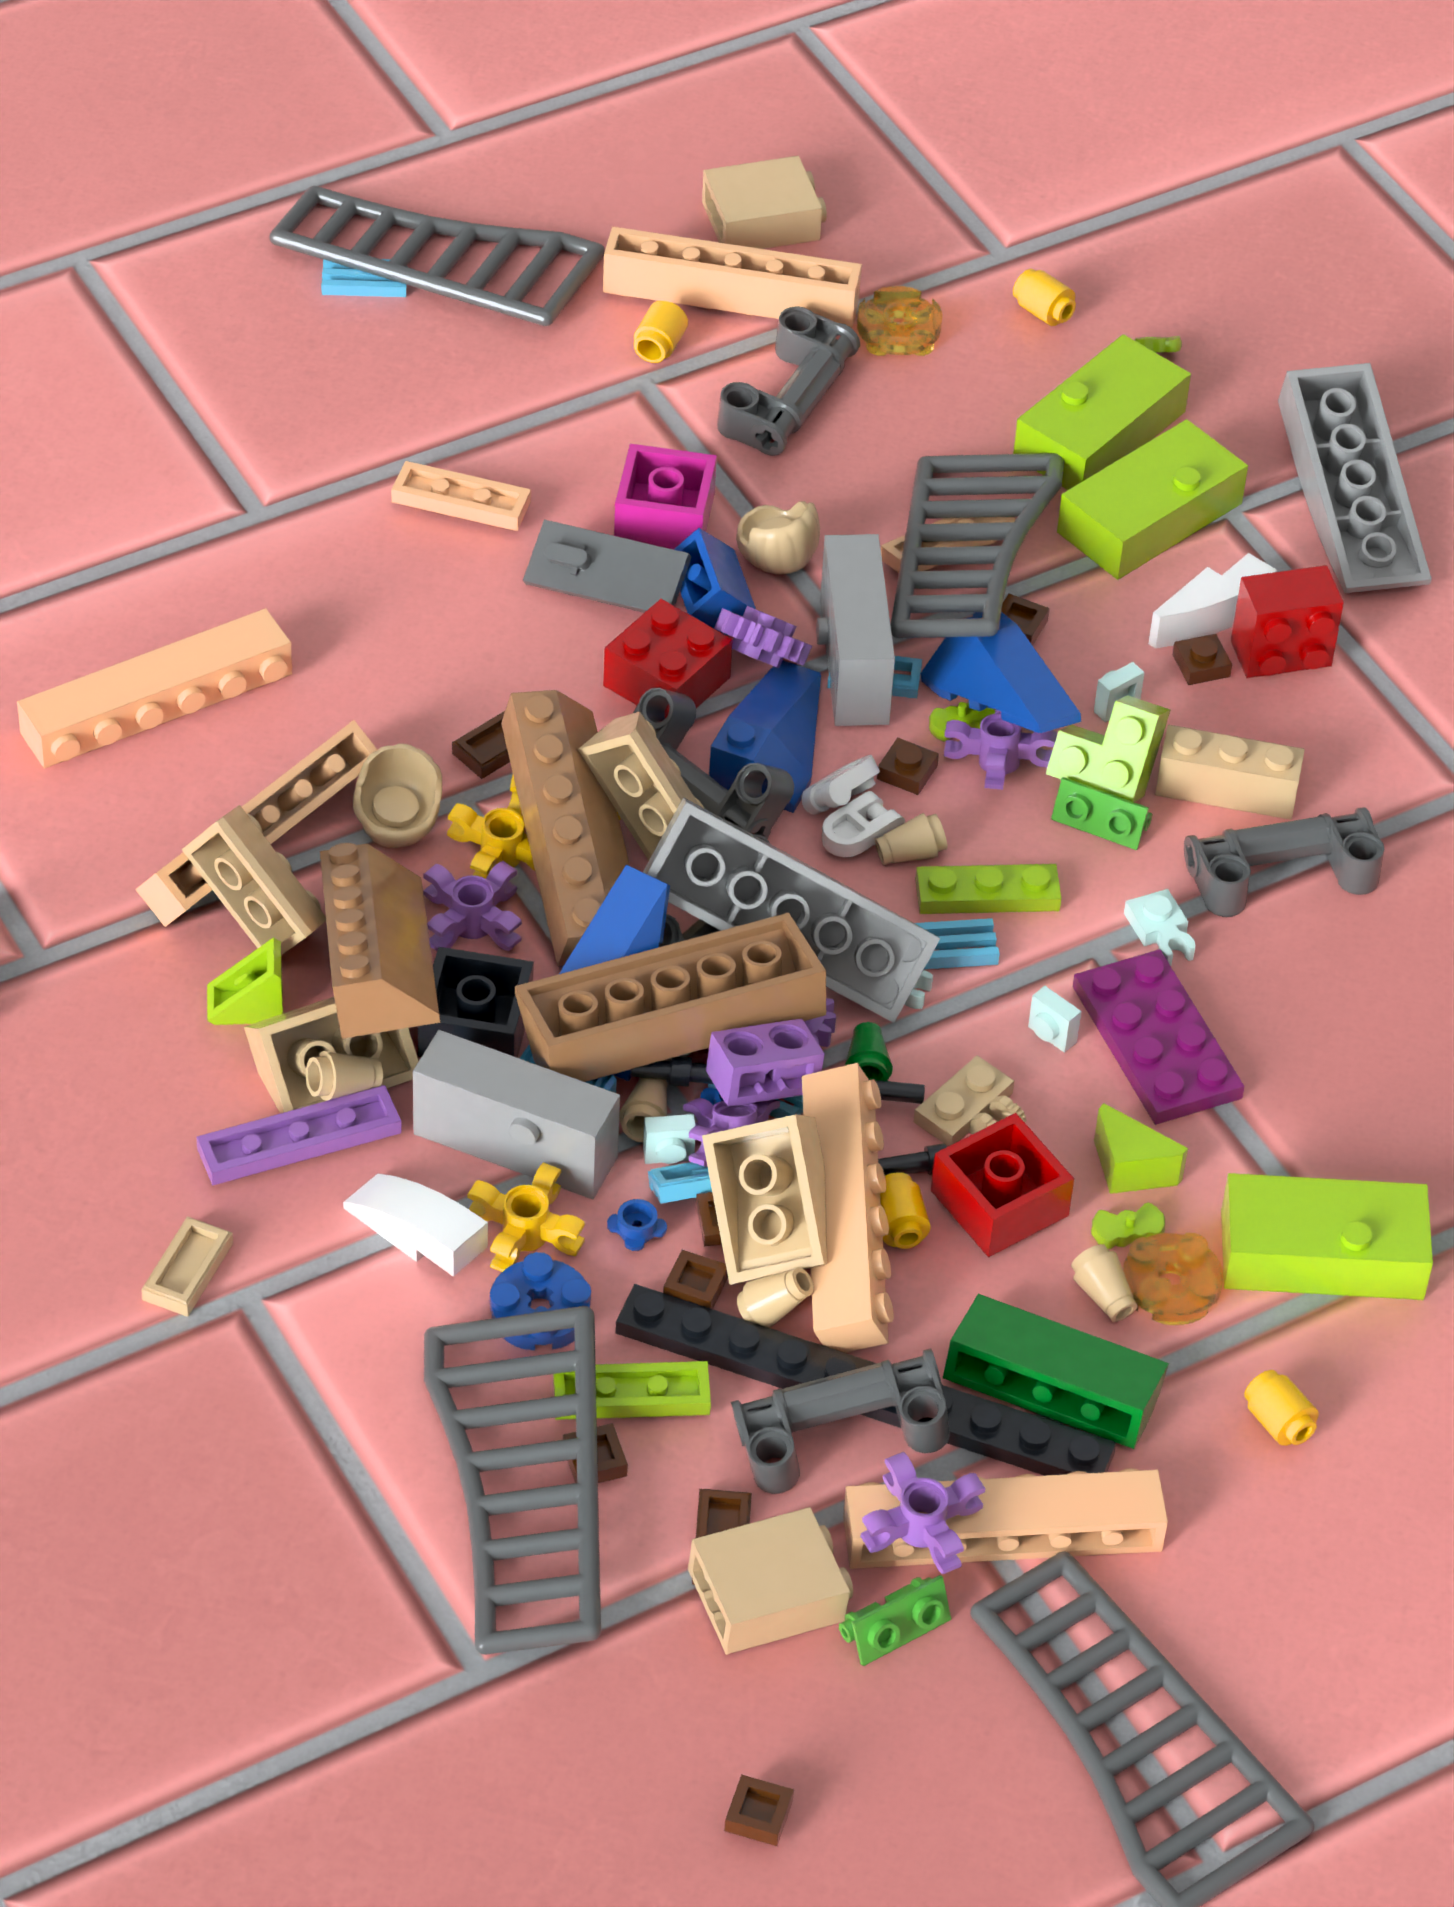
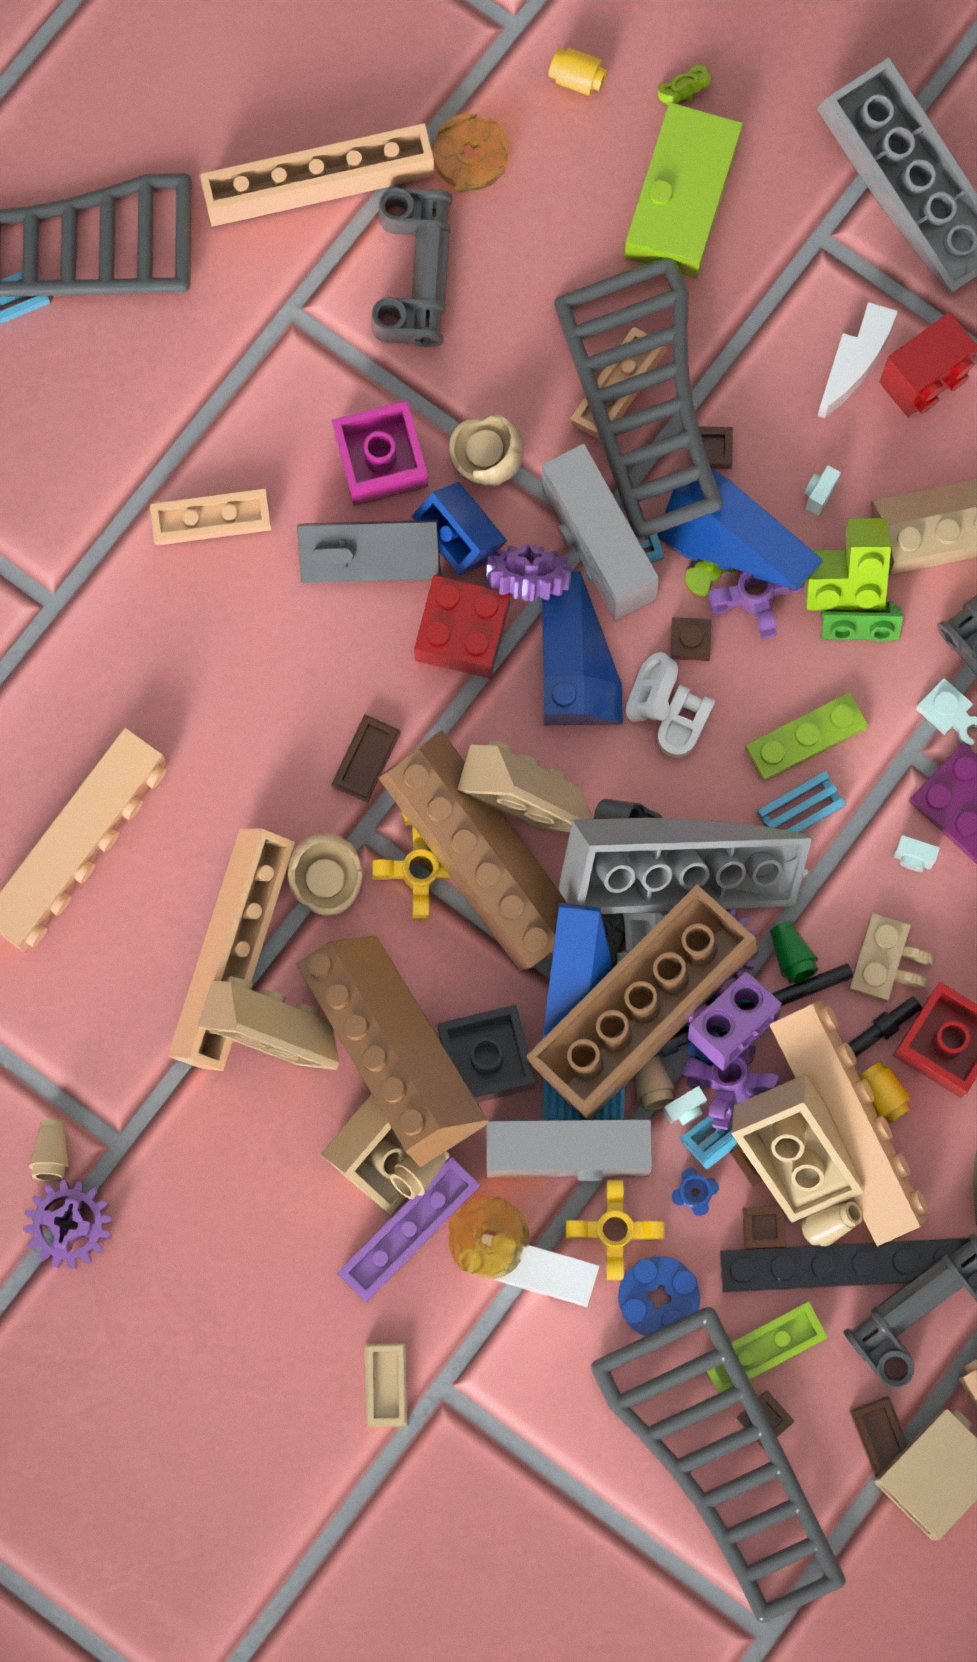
camera: 20 degrees left, 30 degrees up
lime slope [207,937,283,1025] -> none
medium lavender pin [423,861,522,951] -> none
dark grey piece [632,688,794,839] -> none
yellow brick [634,301,688,363] -> none
tan brick [702,156,827,249] -> none
tan cone [875,813,948,865] -> none
lime brick [1057,419,1248,580] -> none
reddish brown plate [1172,634,1232,685] -> none
none -> clear yellow plate [448,1196,529,1279]

